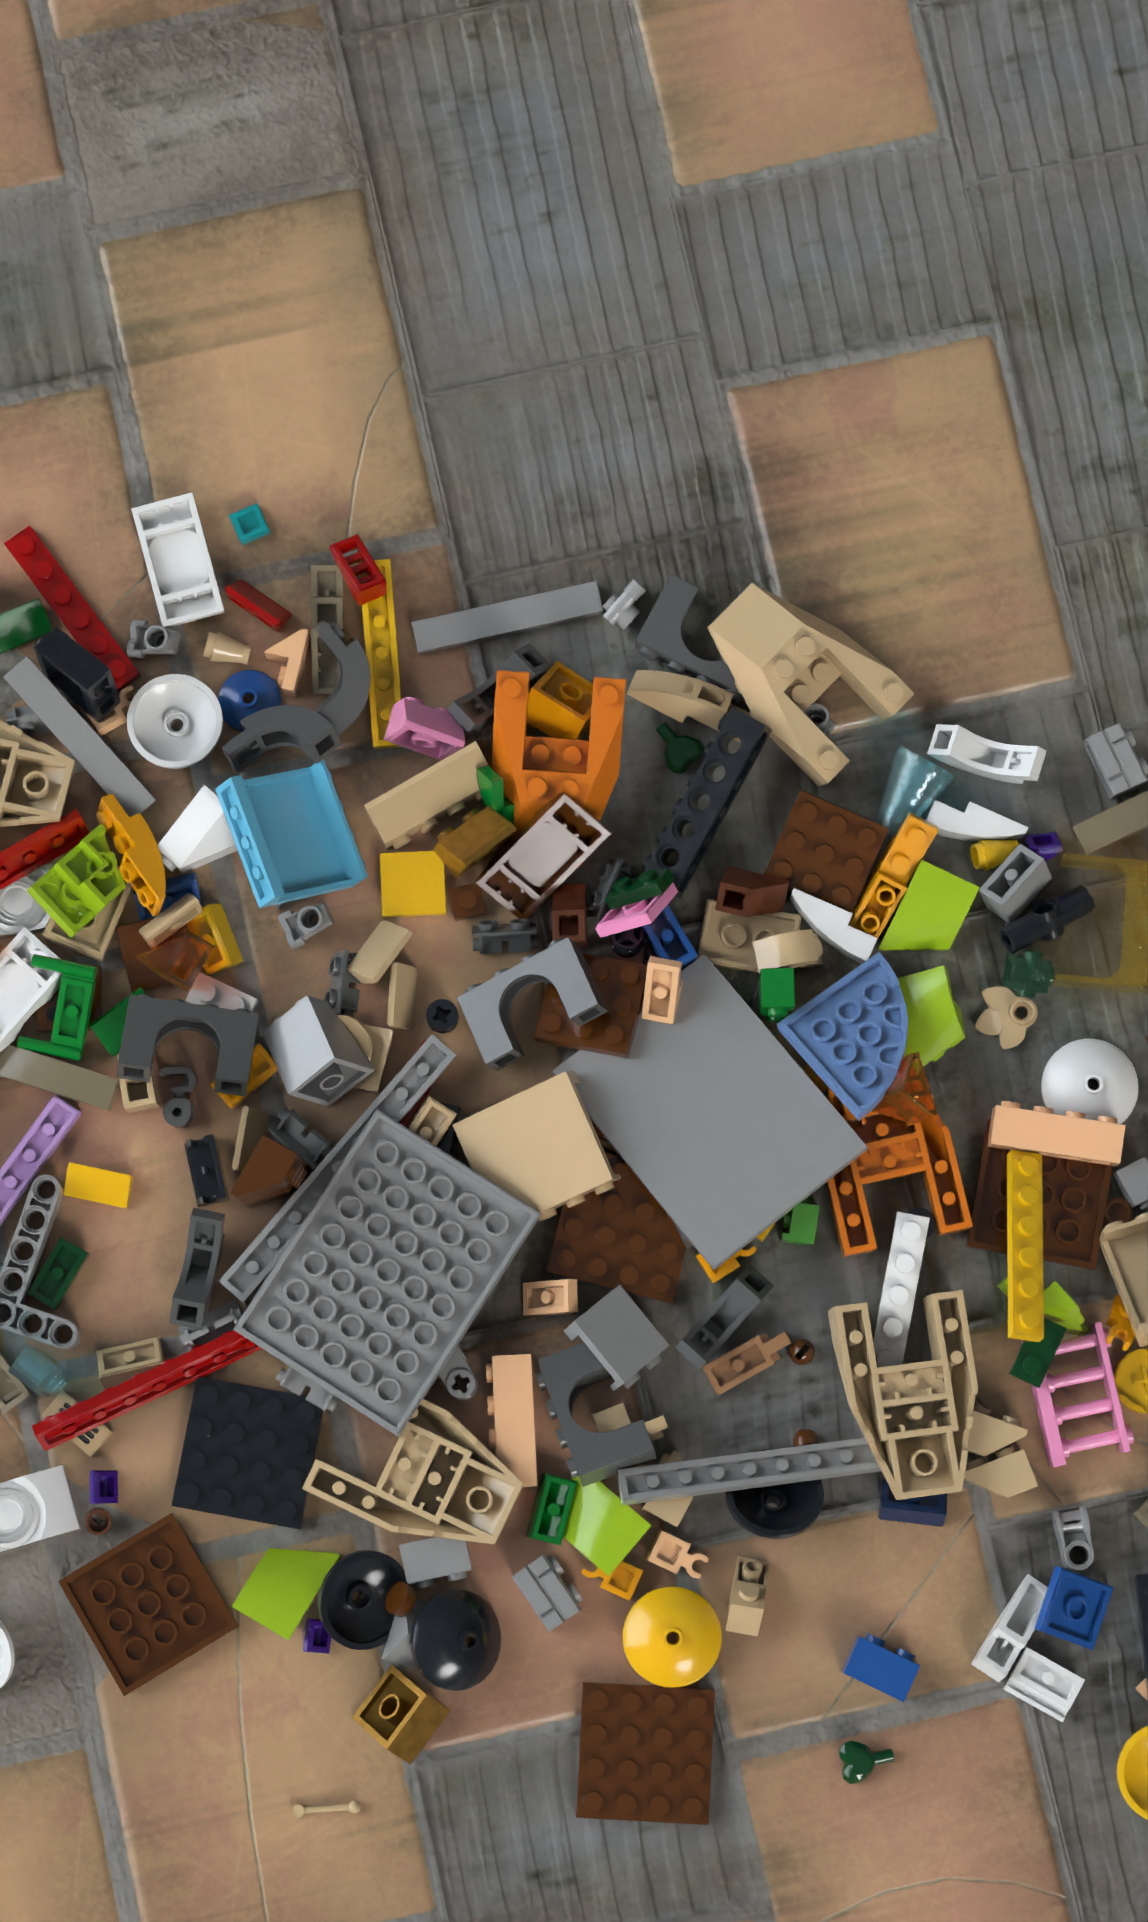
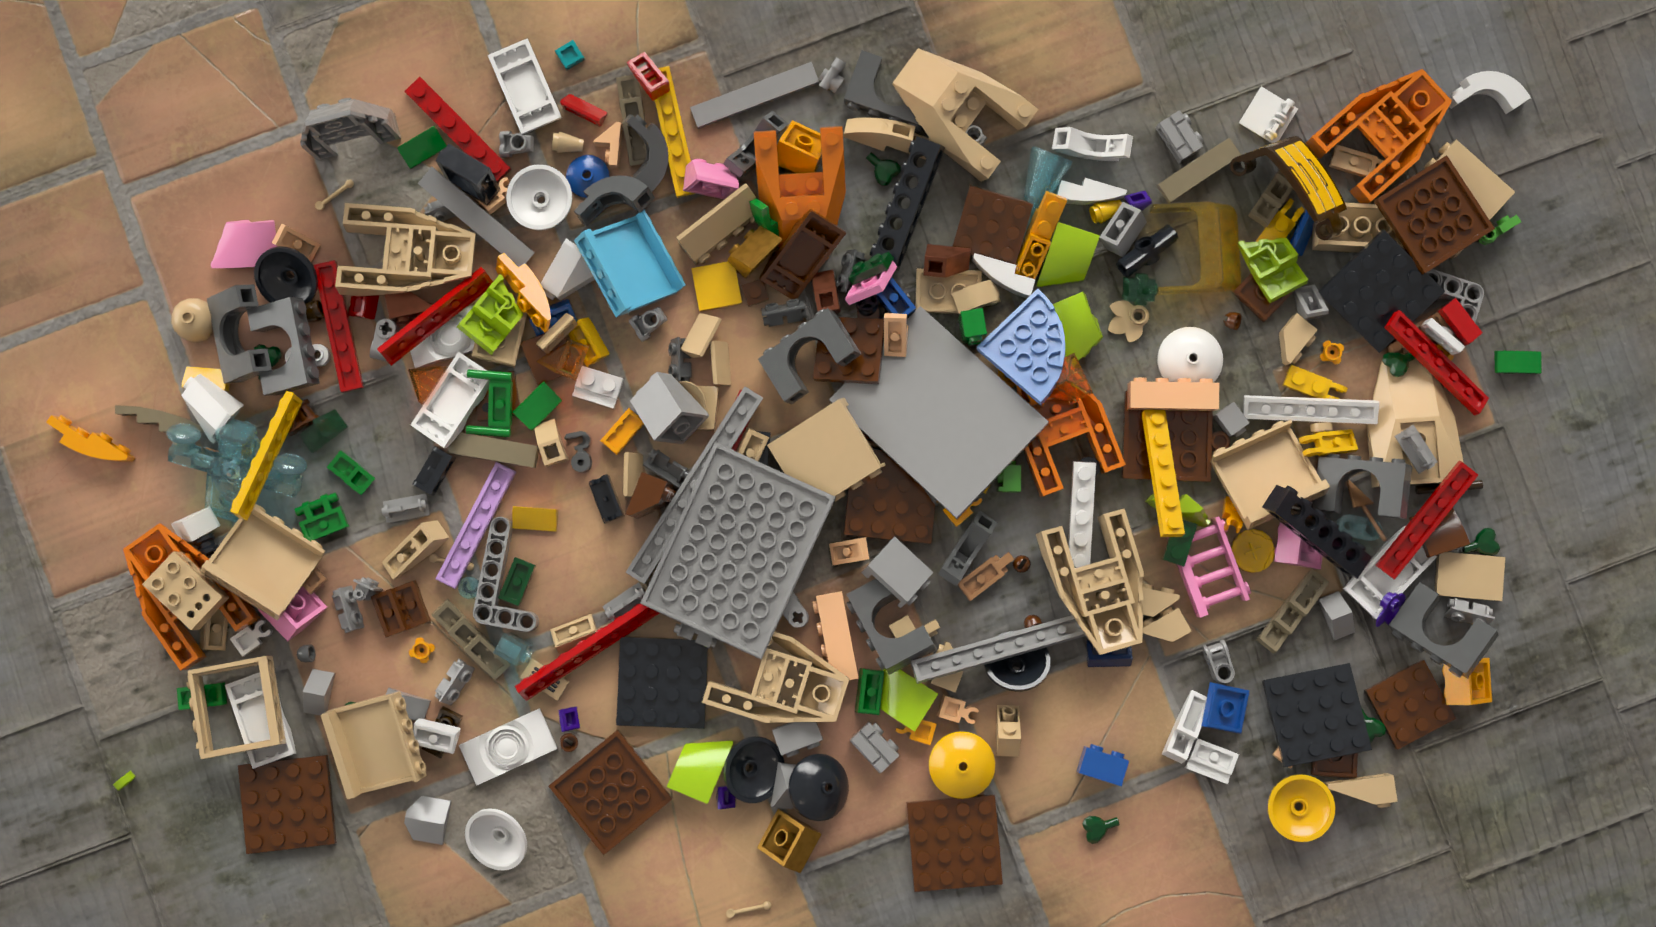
camera: 10 degrees left, 5 degrees up
dark grey arch [117,994,259,1097] -> none
dark grey arch [169,1208,225,1330] -> none
reddish brown tile [385,1582,416,1617] -> none
black wheel [426,999,459,1034] -> none

